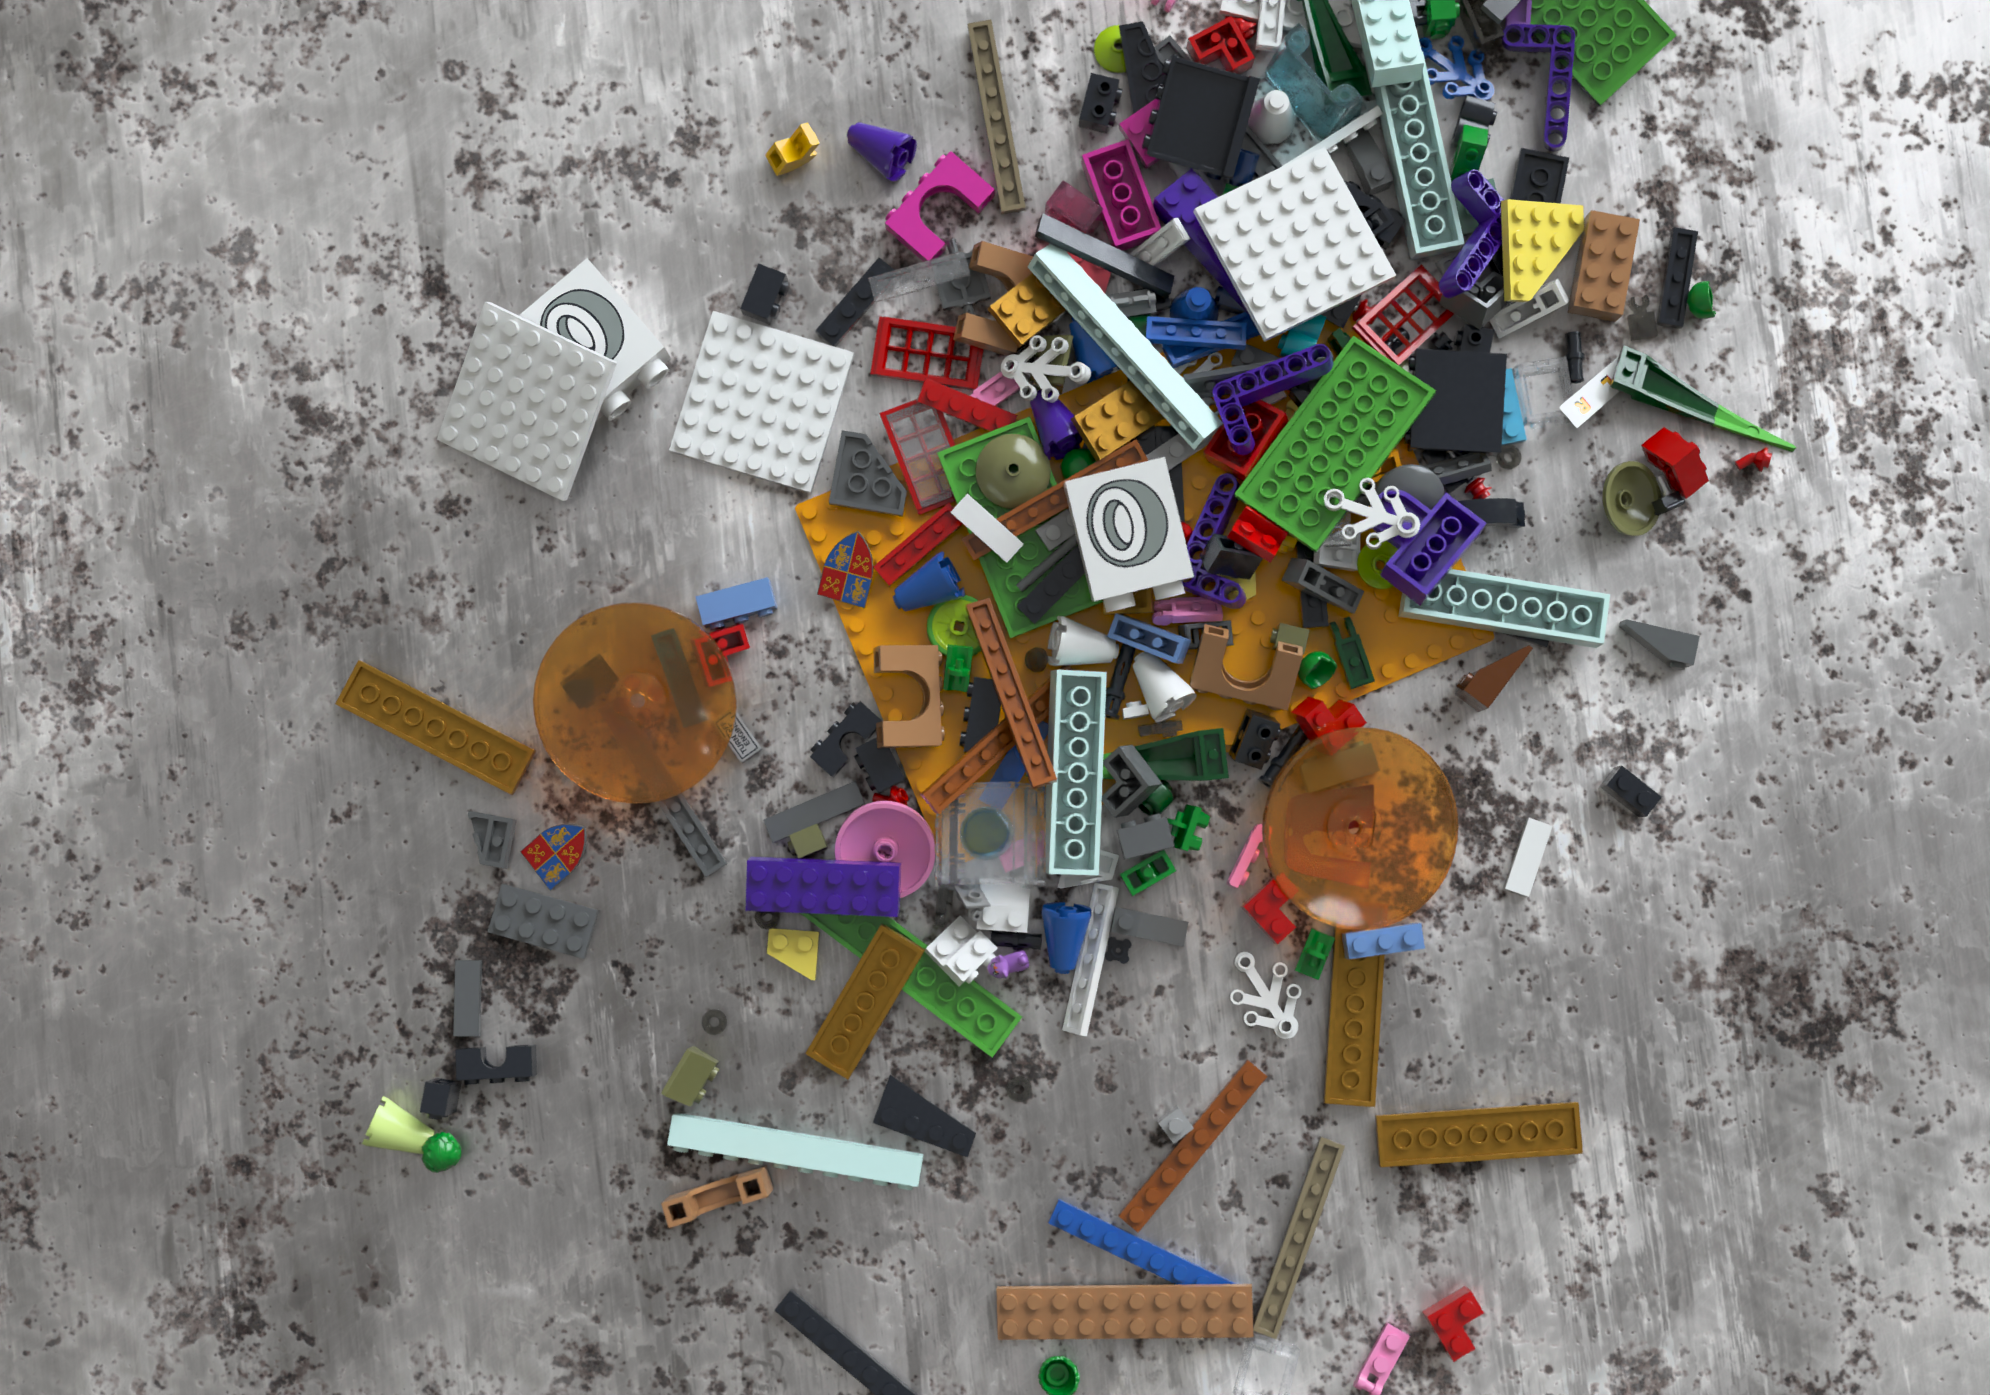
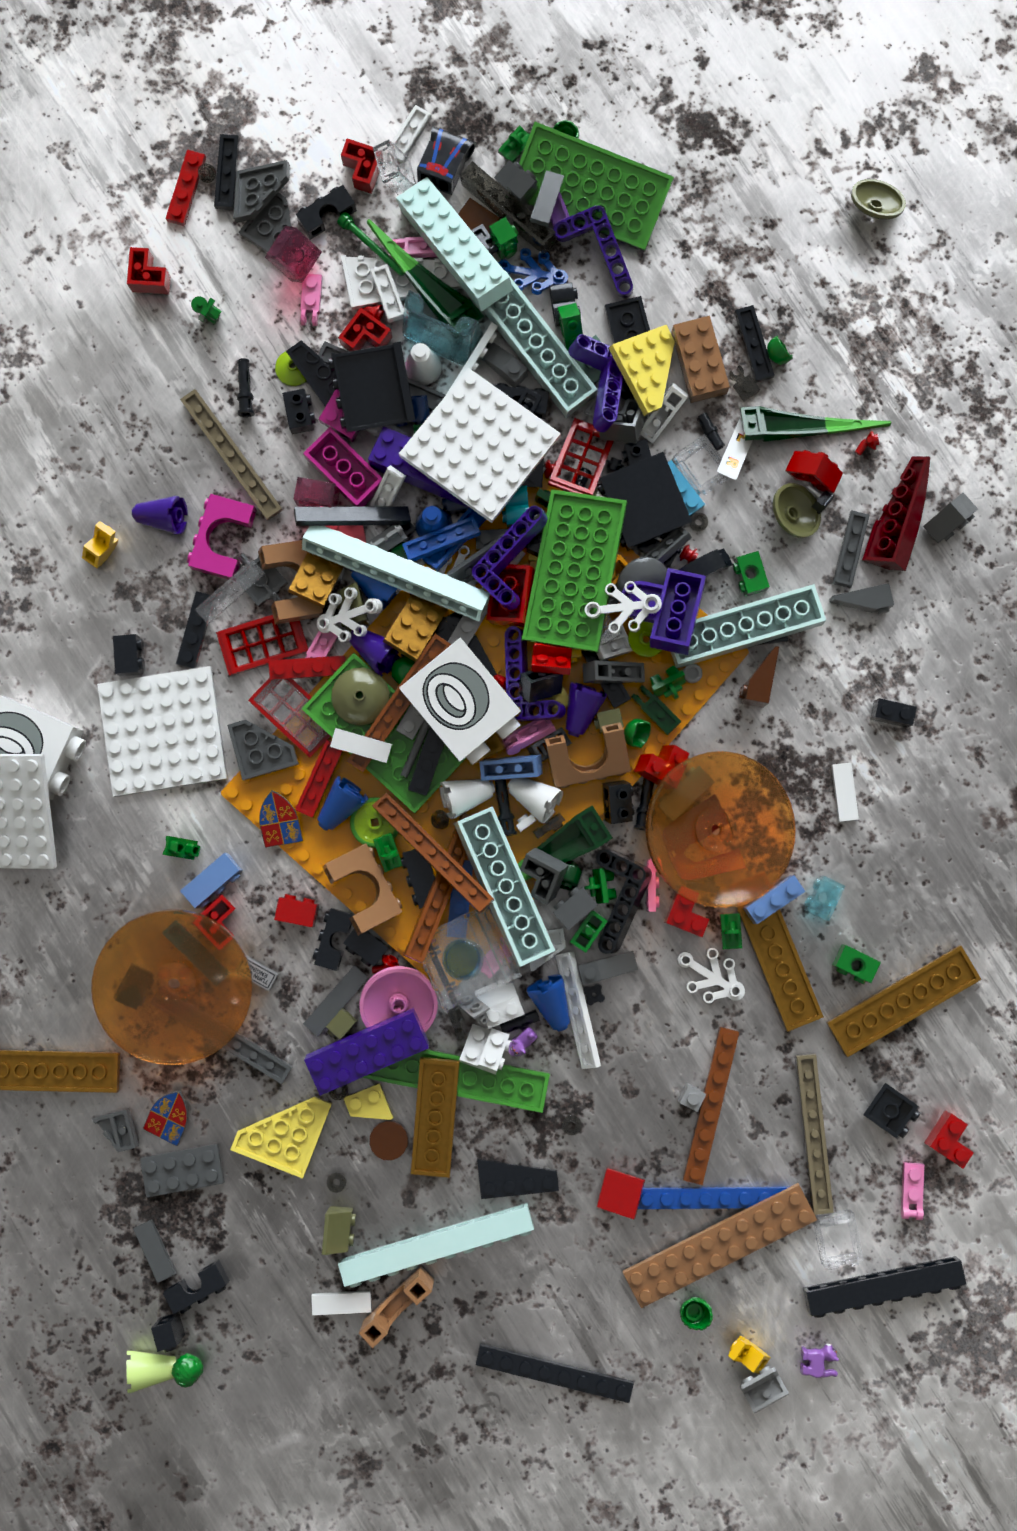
camera: 25 degrees left, 0 degrees up
none -> green hips [162,836,200,860]
none -> light yellow plate [230,1096,332,1179]
none -> black pin [237,358,255,417]
none -> red brick [274,894,319,927]
none -> white tile [311,1291,372,1315]
none -> reddish brown tile [369,1120,408,1161]
none -> dark purple cone [565,682,607,737]
none -> black beam [596,849,652,954]
none -> red tile [597,1168,645,1219]
none -> green hips [650,666,686,699]
none -> light grey tile [683,664,702,684]
none -> green brick [733,551,770,597]
none -> clear light blue brick [804,876,845,921]
none -> dark grey tile [832,510,870,588]
none -> green brick [832,944,881,984]
none -> olive dish [851,179,906,220]
none -> dark red wedge [862,456,930,571]
none -> black plate [863,1083,921,1140]
none -> dark grey brick [923,493,978,543]

